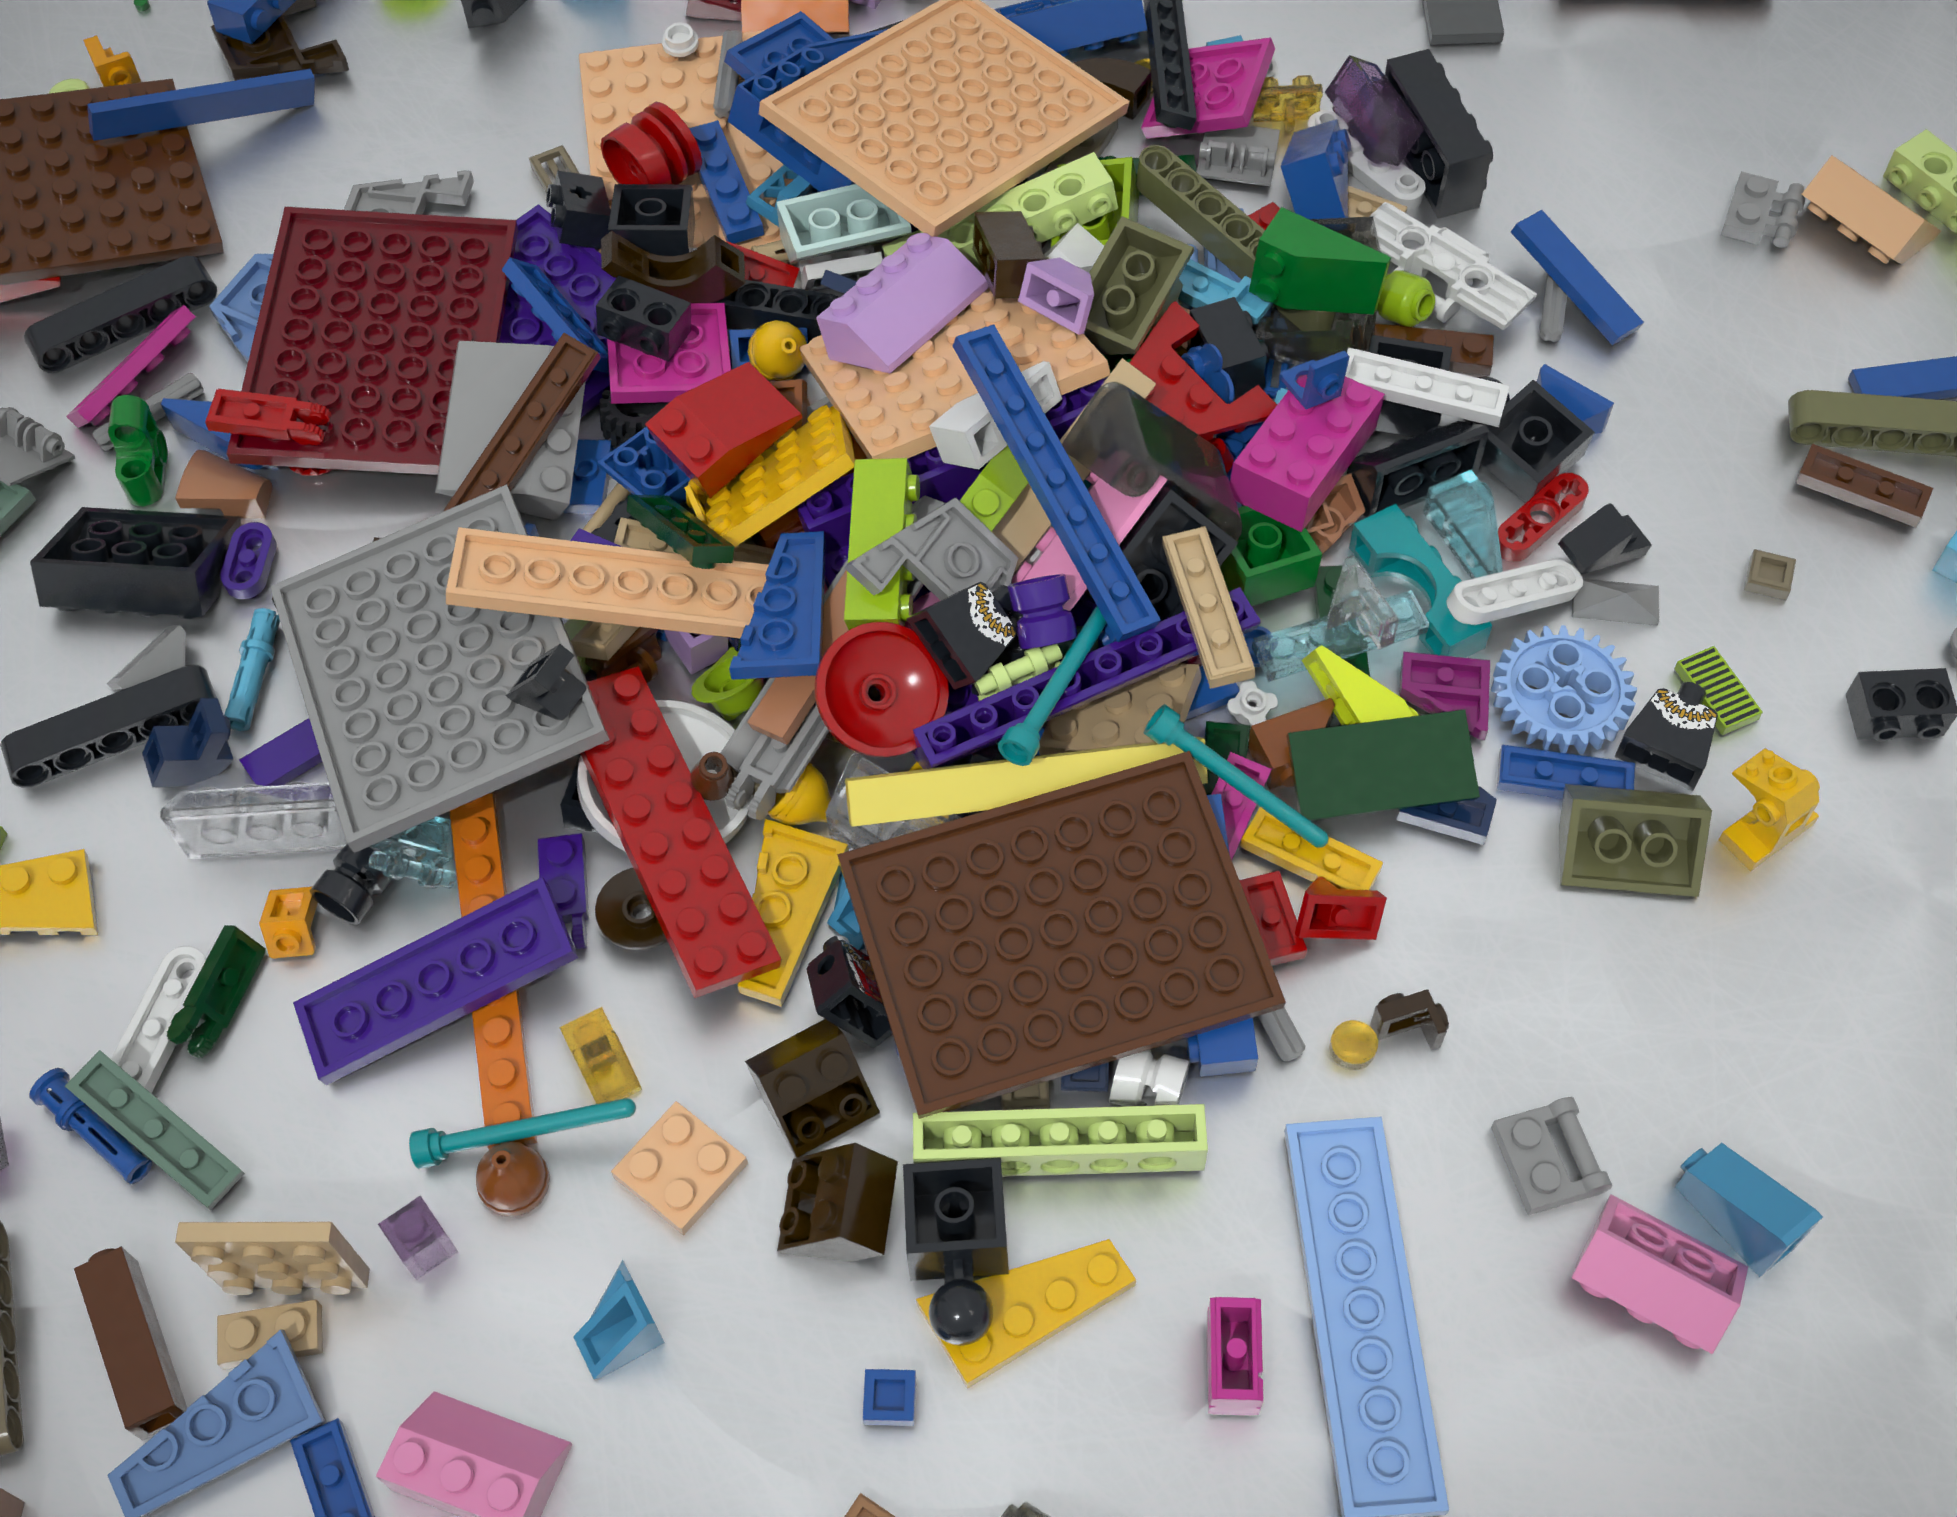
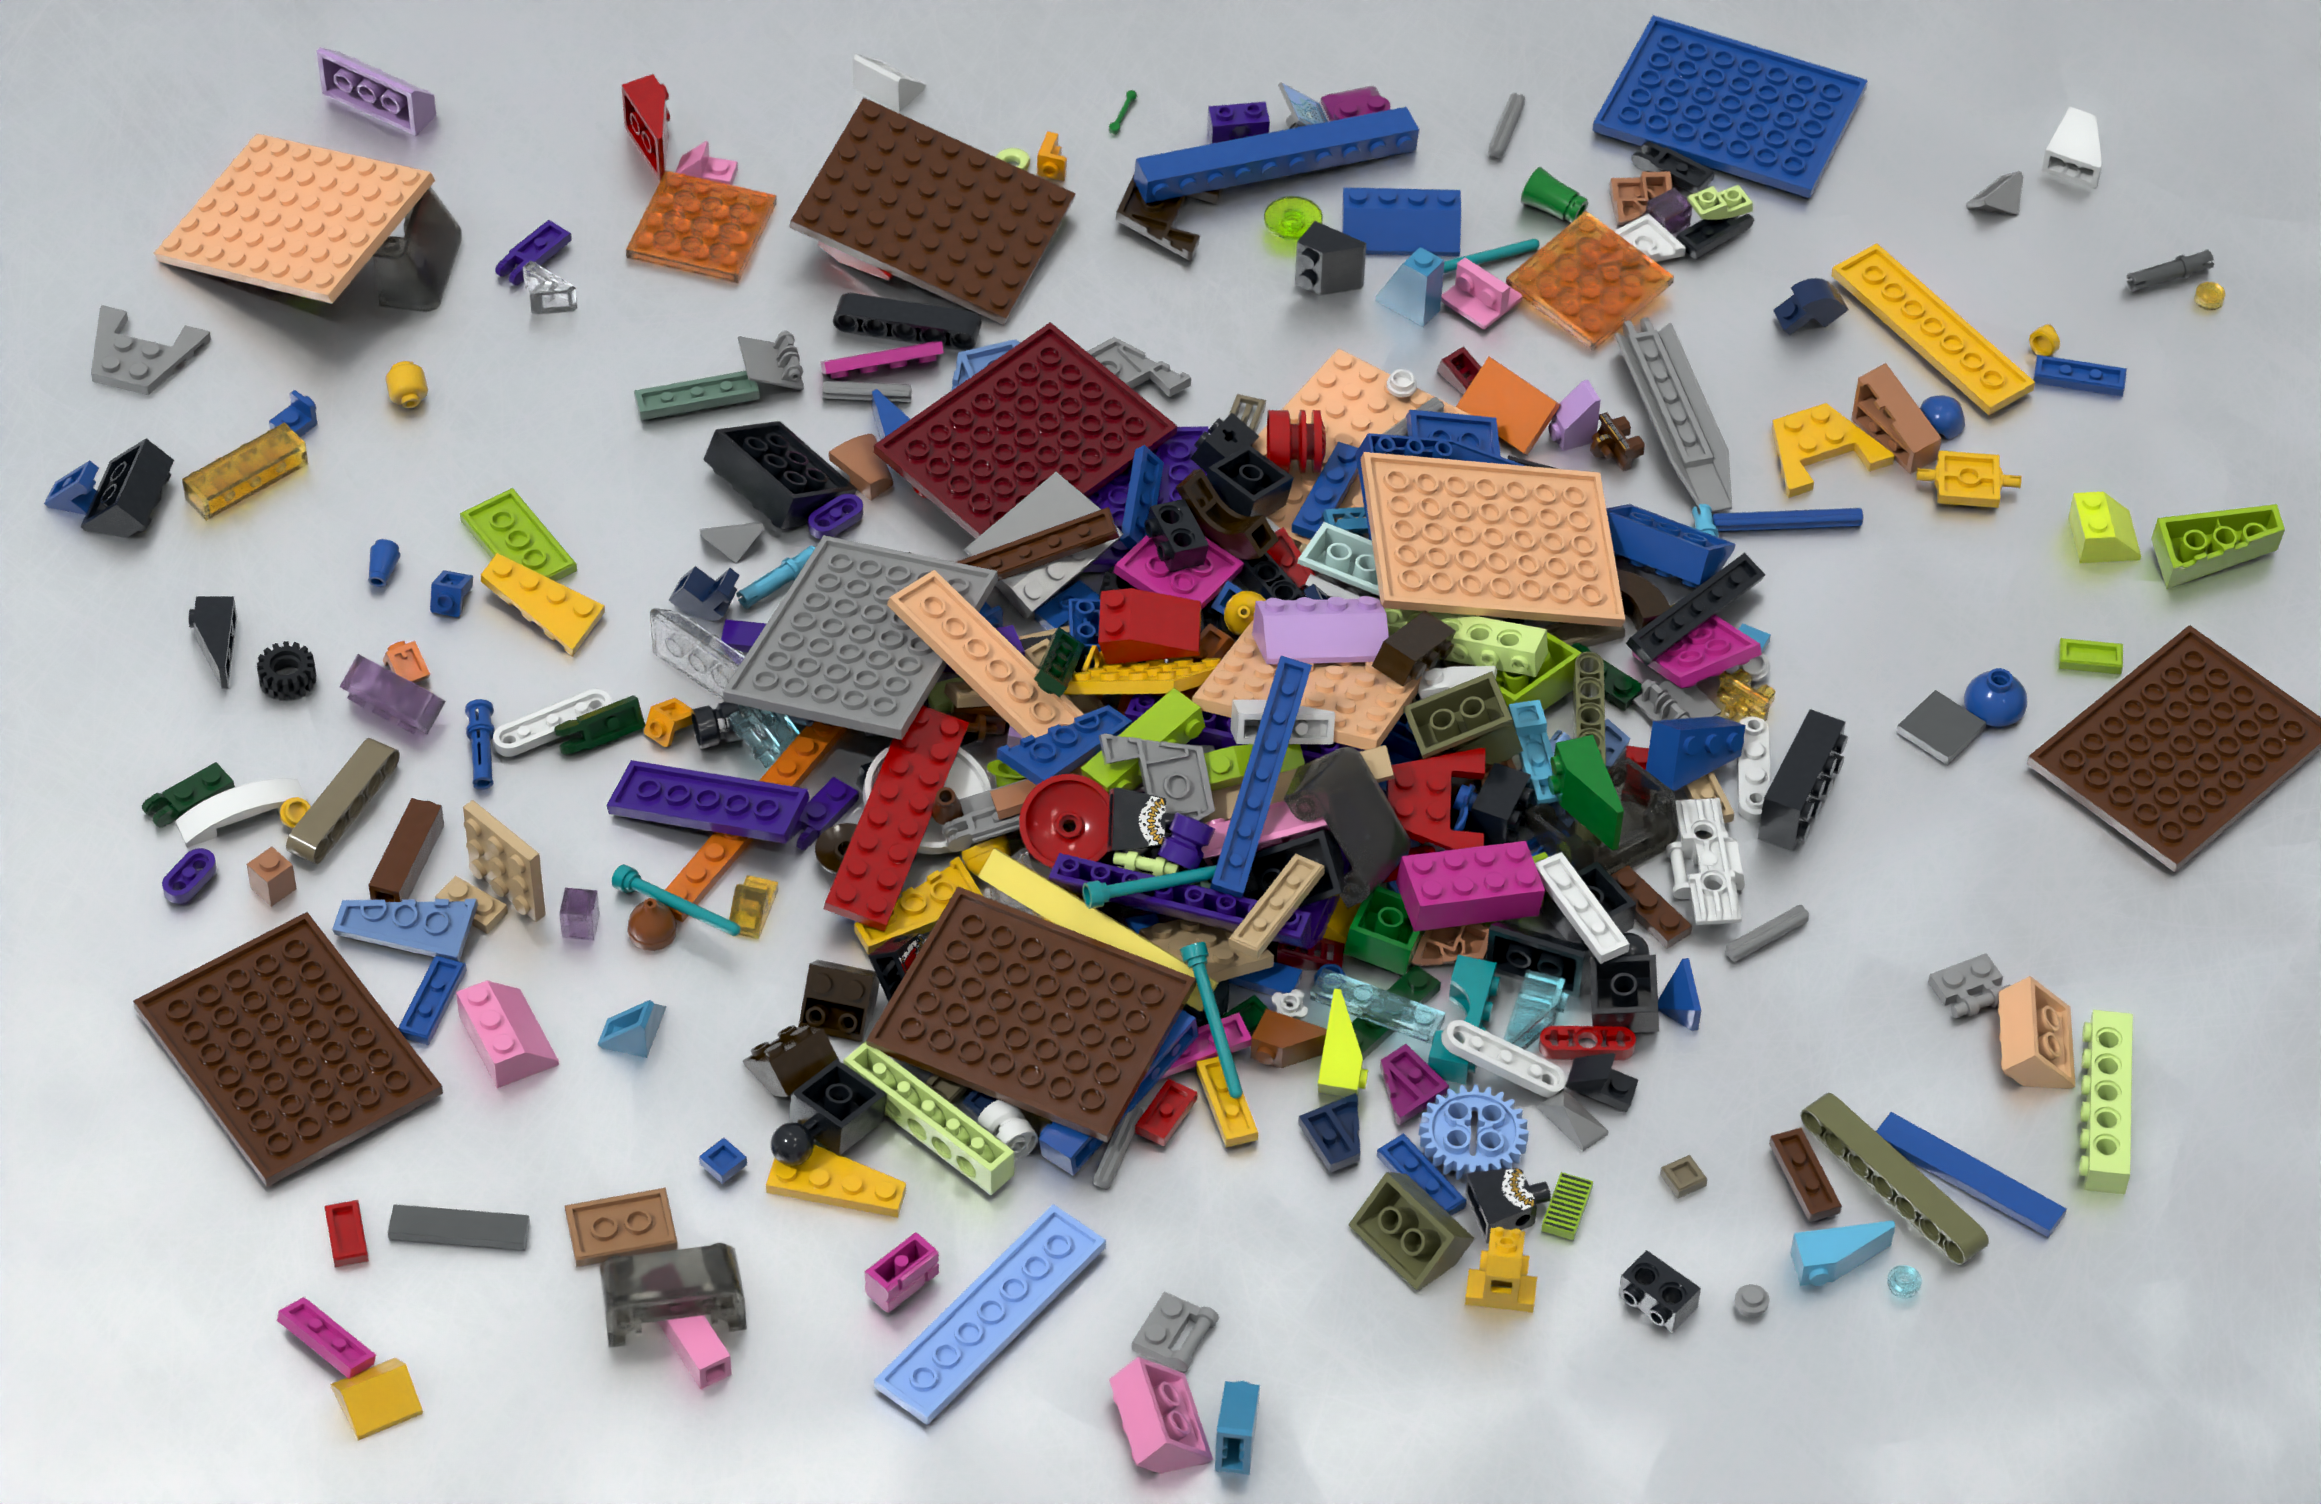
camera: 40 degrees right, 10 degrees down
black beam [0,665,217,788] -> none
sand green plate [65,1050,245,1210] -> none
blue tile [87,69,315,141] -> none
green piece [108,395,168,507] -> none
red hinge [205,388,331,446] -> none
black slope [506,644,586,720] -> none
light nougat plate [611,1101,748,1235] -> none
lavender slope [1018,258,1094,335] -> none
blue bracket [1279,350,1350,410] -> none
dark green tile [1286,709,1480,821] -> none
red slope [1294,877,1387,940] -> none
clear purple brick [1325,55,1424,166] -> none
clear slope [1326,555,1399,650] -> none
clear yellow tile [1329,1020,1378,1070] -> none
dark brown bracket [1370,989,1449,1050] -> none
lime head [1377,270,1435,327] -> none
blue tile [1511,210,1644,346] -> none

